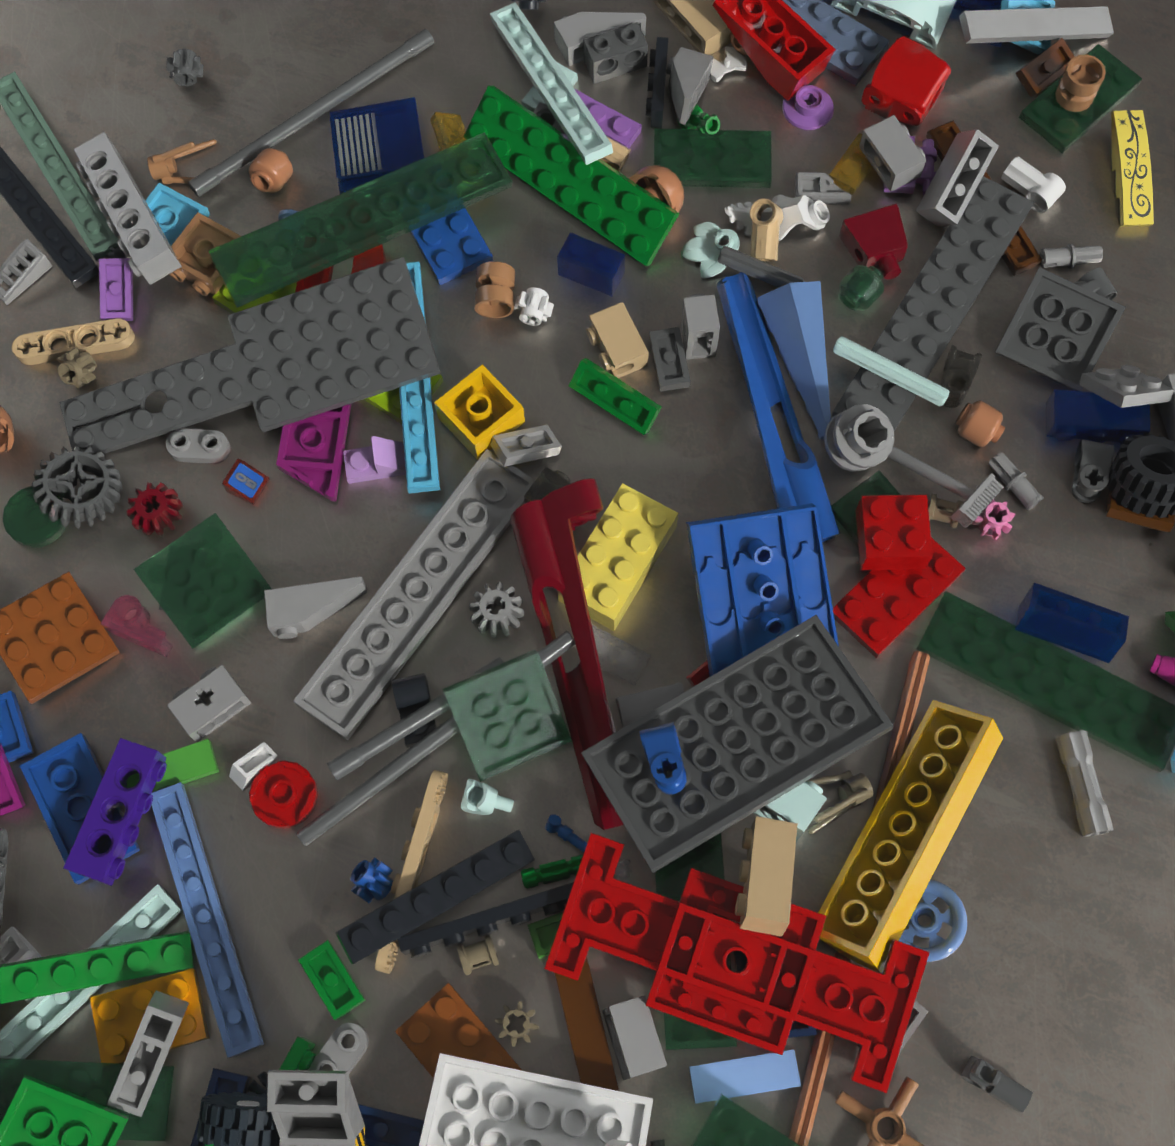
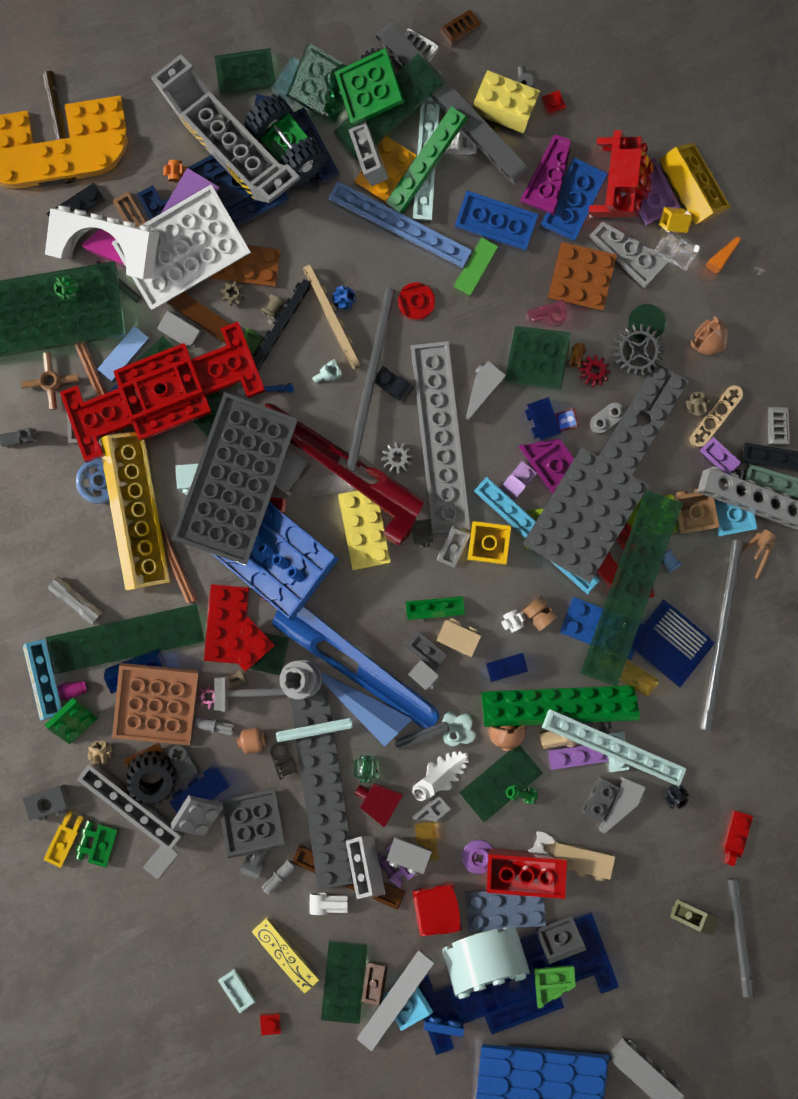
camera: 130 degrees right, 15 degrees up
dark purple brick [63,738,167,886] -> none
light grey brick [167,665,251,742] -> none
white piece [229,742,278,791] -> none
nougat head [249,148,293,193] -> none
green plate [279,1036,316,1070] -> none
green plate [298,940,366,1021] -> none
light grey plate [309,1023,369,1075] -> none
dark grey piece [327,657,510,781] -> none
black plate [335,830,535,964] -> none
clear green plate [442,649,572,782] -> none
green axle [521,855,583,888] -> none
blue piece [639,722,687,795] -> none
black plate [645,37,668,129] -> none
light grey slope [666,47,714,124] -> none
tan brick [735,816,798,936] -> none
tan piece [750,198,784,262] -> none
dark tan plant [808,770,873,834] -> none
medium nougat wheel [1055,54,1106,112] -> none
none -> nougat plate [112,663,198,746]
none -> clear blue brick [524,397,562,442]
none -> dark orange pin [569,343,586,368]

